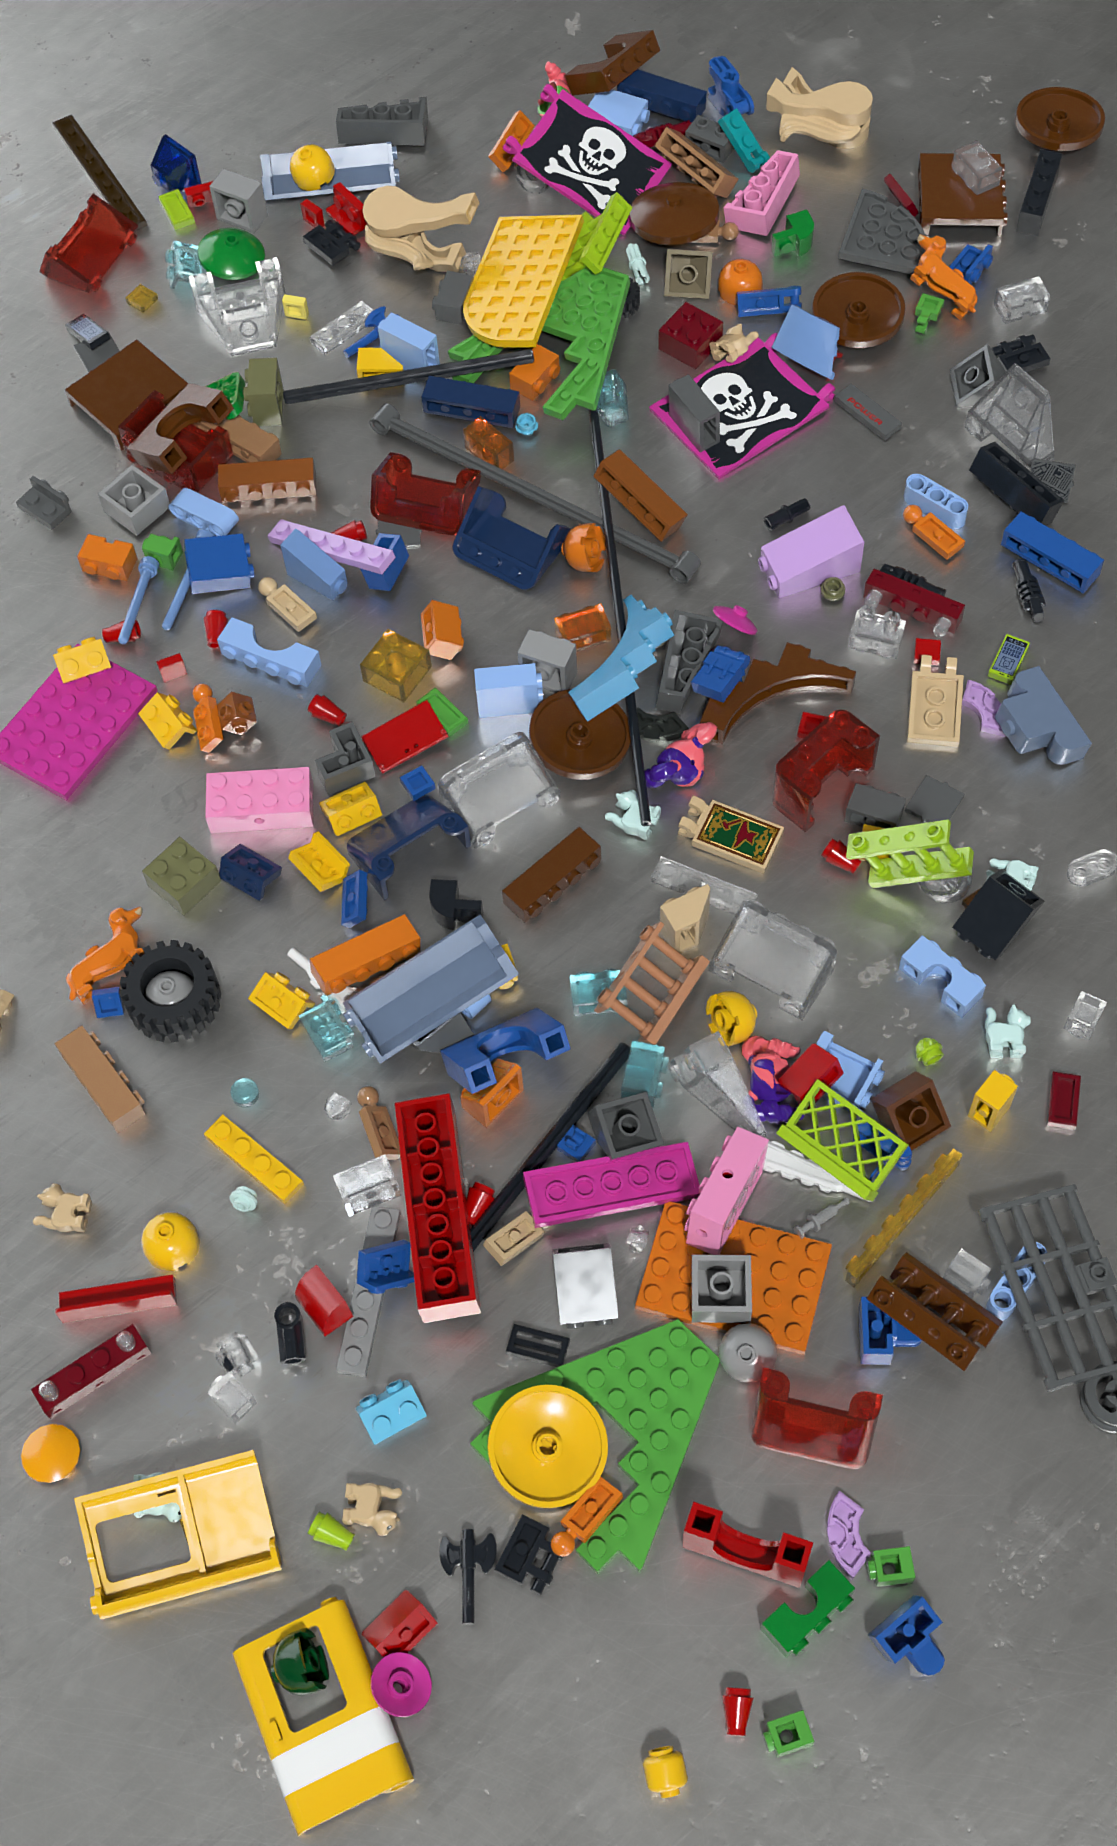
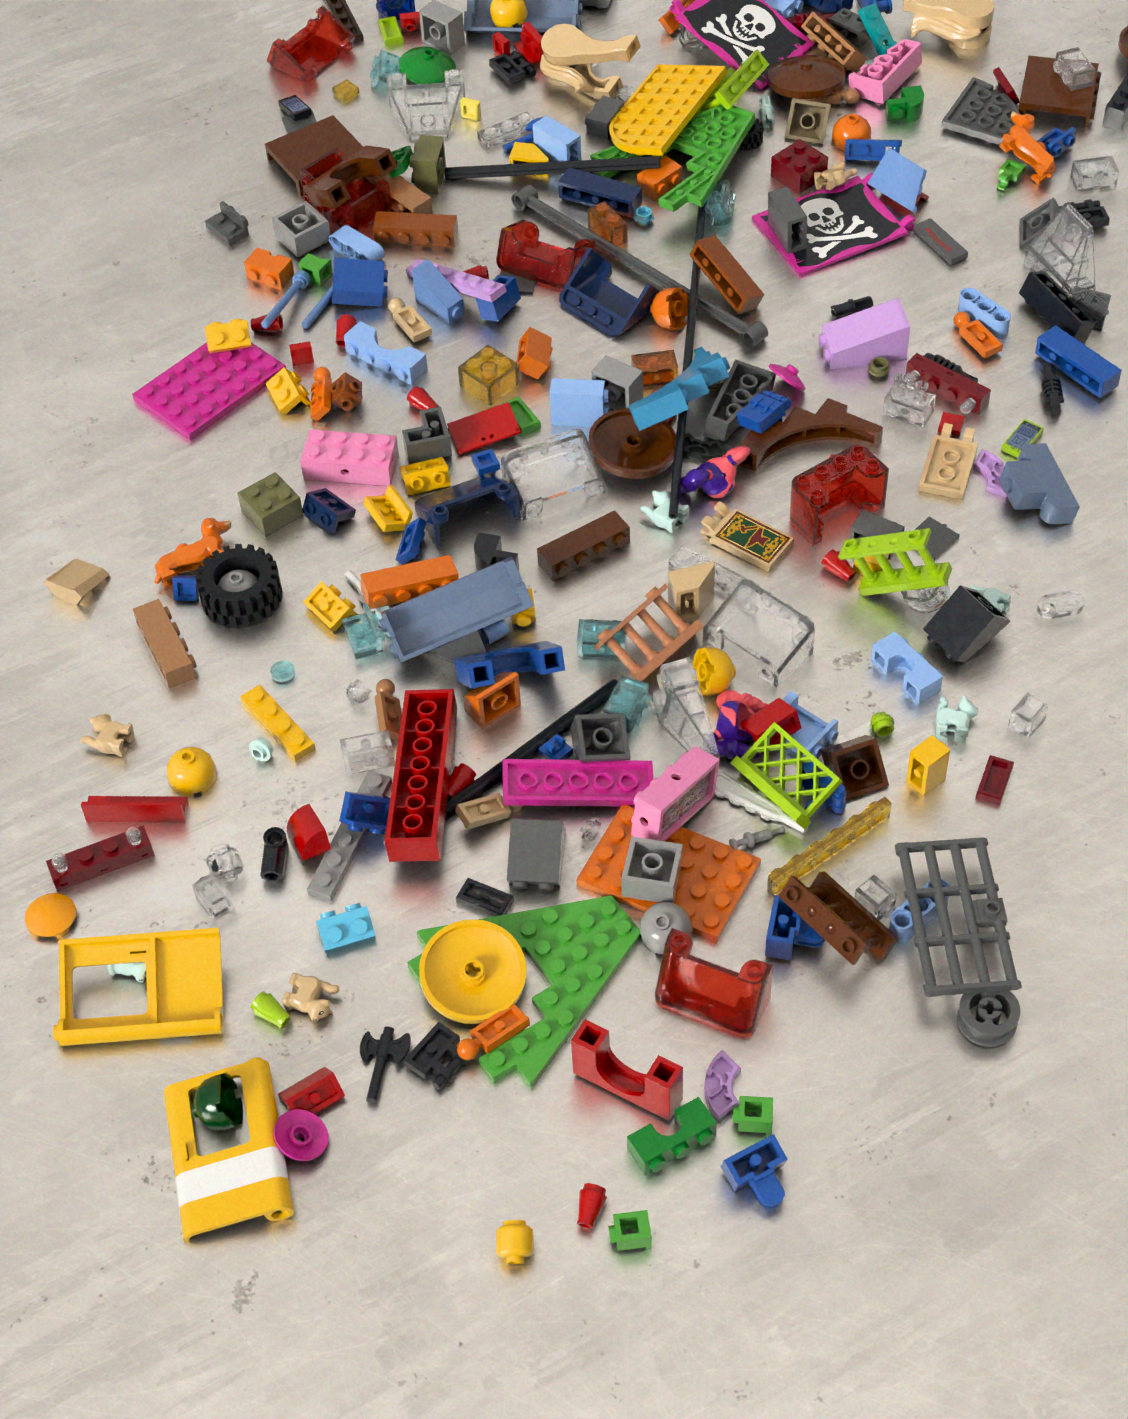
camera: 10 degrees right, 10 degrees down
reddish brown dish [812,272,905,348] -> none

